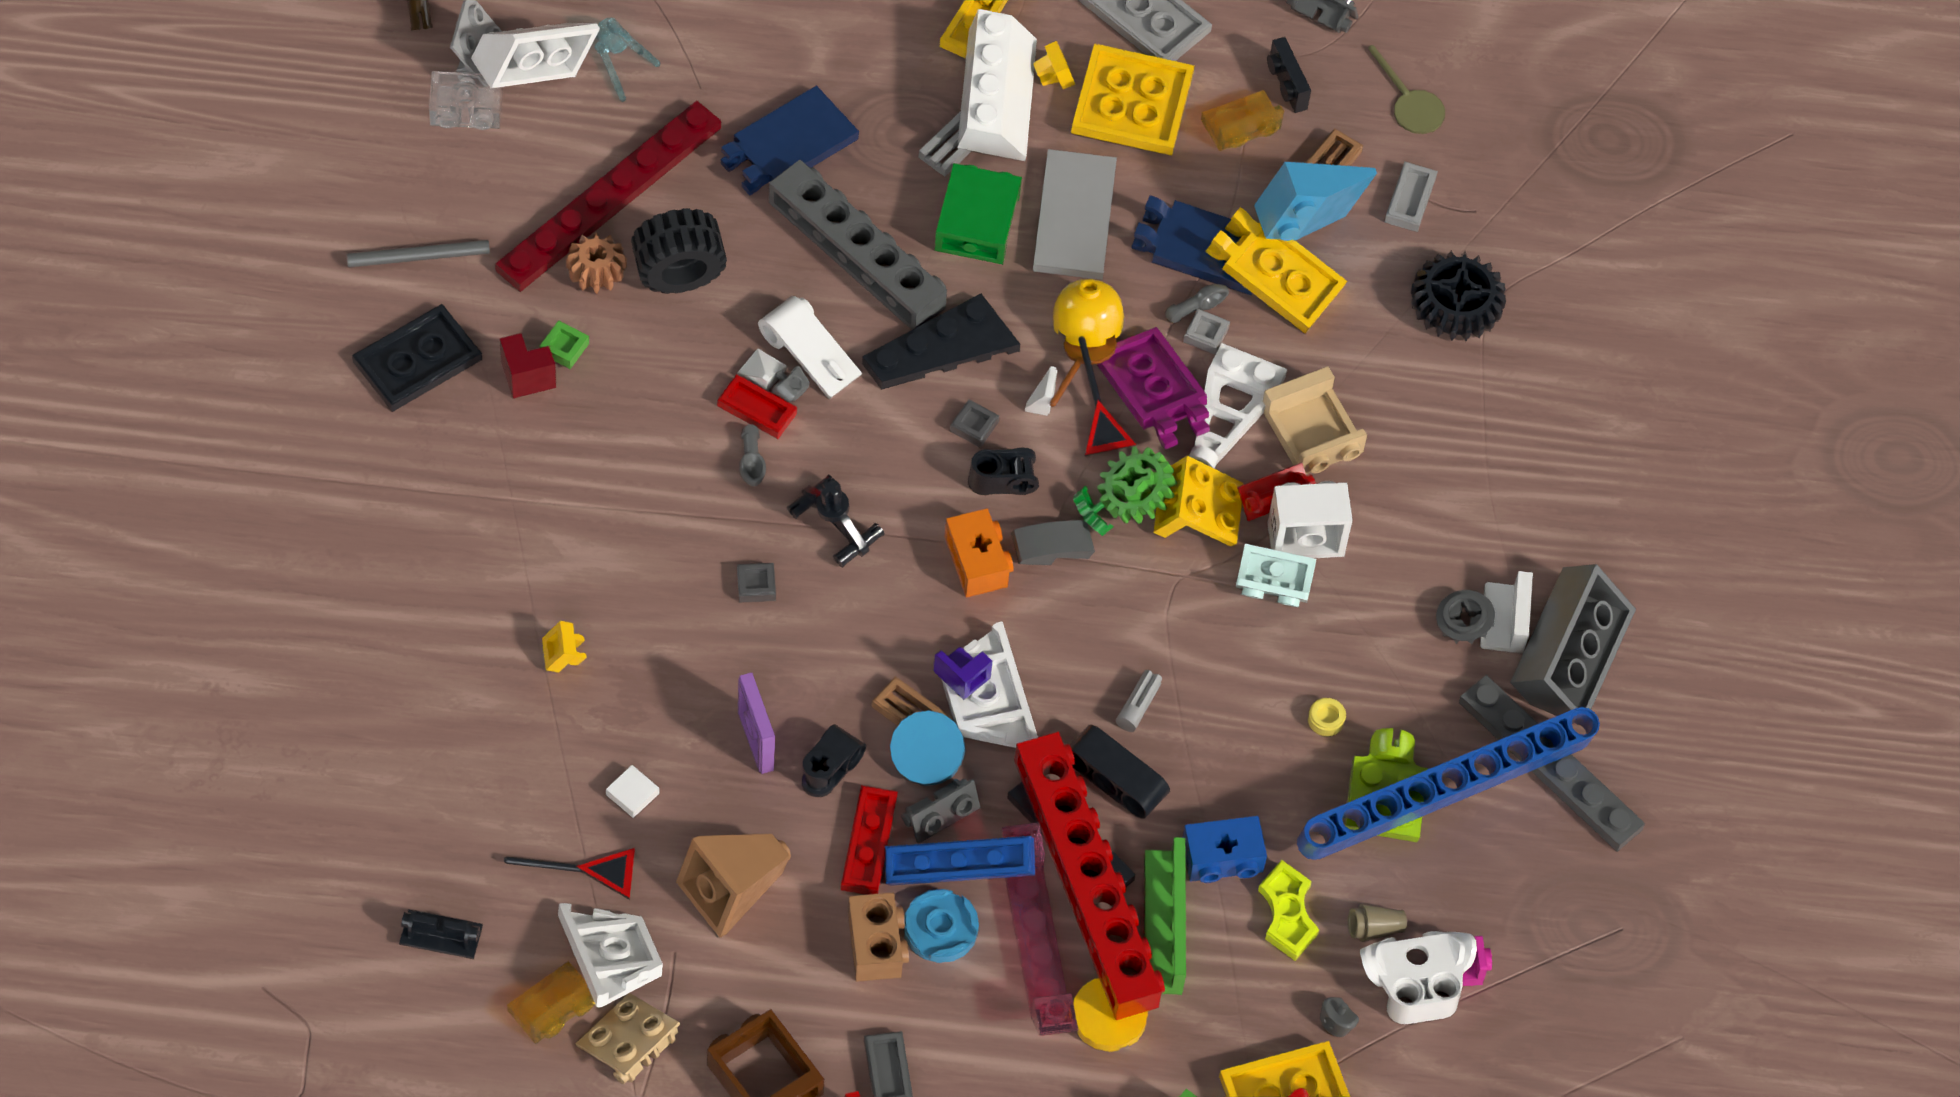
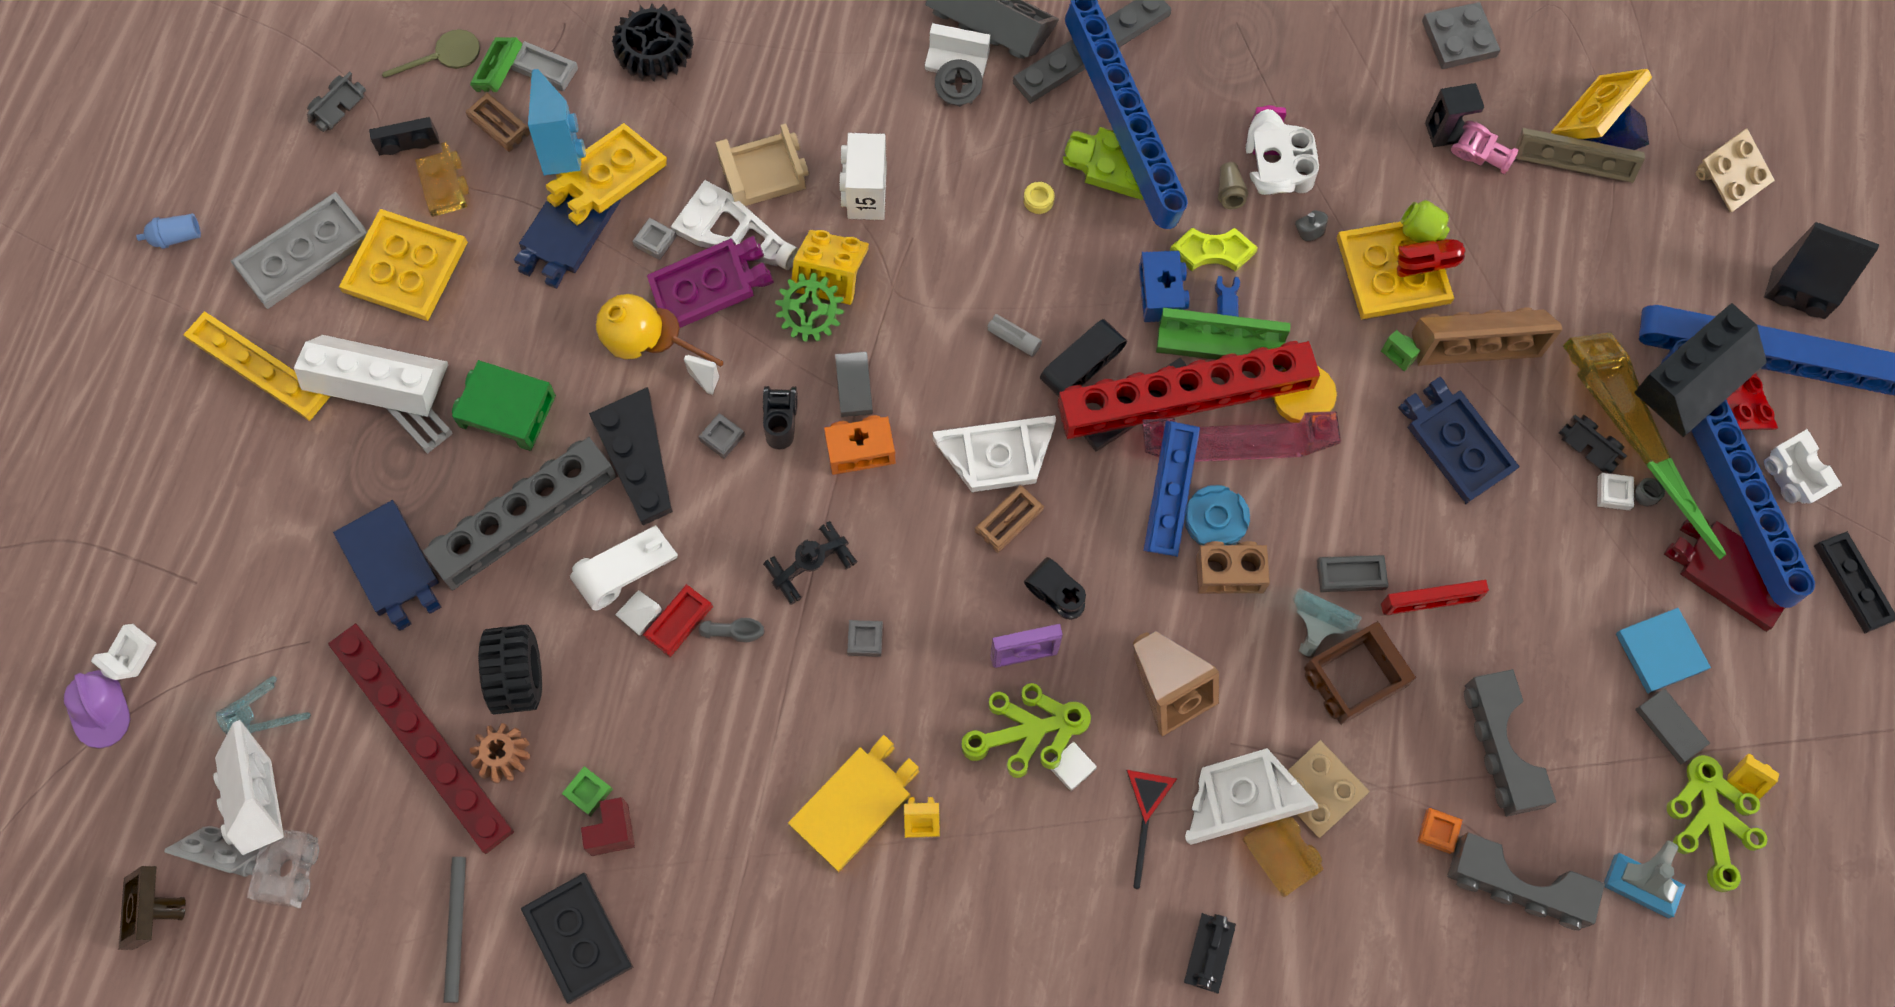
camera: 80 degrees left, 10 degrees up
dark grey piece [772,366,810,402] -> none
red tile [841,785,898,895] -> none
dark azure tile [890,710,966,786] -> none
dark grey hinge [901,778,981,844] -> none
dark purple panel [933,647,993,700] -> none
yellow tile [1033,41,1075,90] -> none
light grey tile [1033,149,1117,280] -> none
green piece [1073,486,1114,536] -> none
black piece [1078,336,1136,456] -> none
dark grey piece [1165,284,1229,323] -> none
light aqua bracket [1236,544,1317,607] -> none
red hinge [1237,463,1316,521] -> none
none -> bright green tile [470,37,523,92]
none -> yellow tile [788,735,919,873]
none -> lime plant [961,683,1091,778]
none -> blue bar [1215,276,1240,317]
none -> clear light blue piece [1292,588,1362,657]

